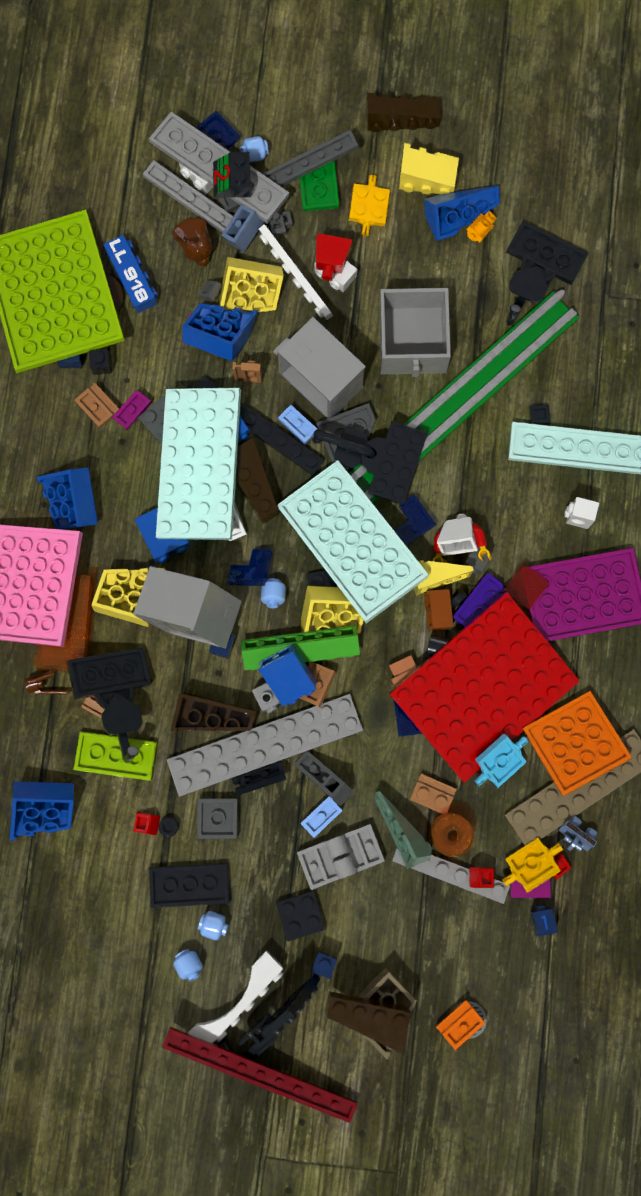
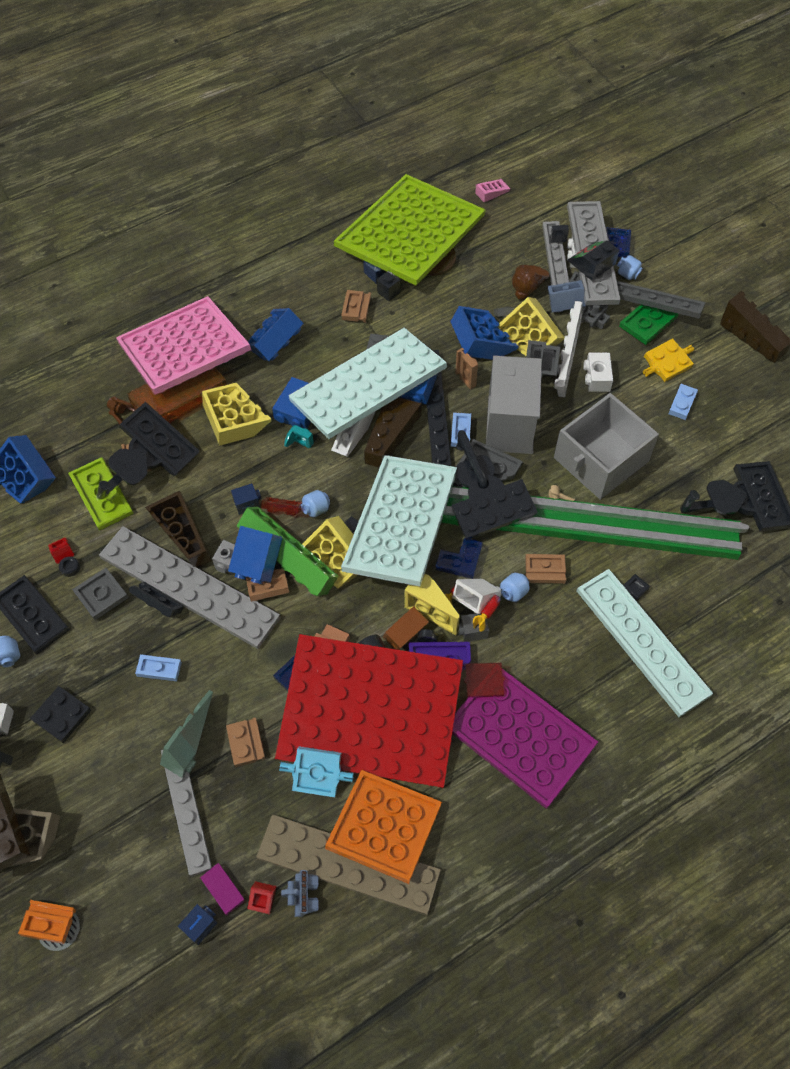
camera: 50 degrees right, 20 degrees down
blue brick [103,235,158,314] -> none
magenta plate [112,390,151,431] -> none
light grey piece [133,566,242,649] -> none
clear blue plate [227,549,273,586] -> none
dark grey slope [294,751,354,806] -> none
light grey plate [297,824,385,890] -> none
dark blue brick [311,951,337,979] -> none
red torso [316,233,352,281] -> none
light yellow wedge [399,143,459,195] -> none
blue wedge [424,185,500,241] -> none
clear orange wheel [430,813,474,857] -> none
light orange hips [466,211,497,243] -> none
red slope [469,867,494,888] -> none
yellow plate [502,838,563,893] -> none
white brick [564,497,599,529] -> none
none -> clear red plate [261,497,302,515]
none -> teal plate [284,425,314,449]
none -> bright pink slope [476,179,510,203]
none -> light blue head [500,573,530,602]
none -> medium nougat plate [525,554,566,584]
none -> dark grey plate [526,340,560,378]
none -> tan hand [549,485,575,501]
none -> black plate [550,225,569,242]
none -> light blue plate [668,384,698,420]

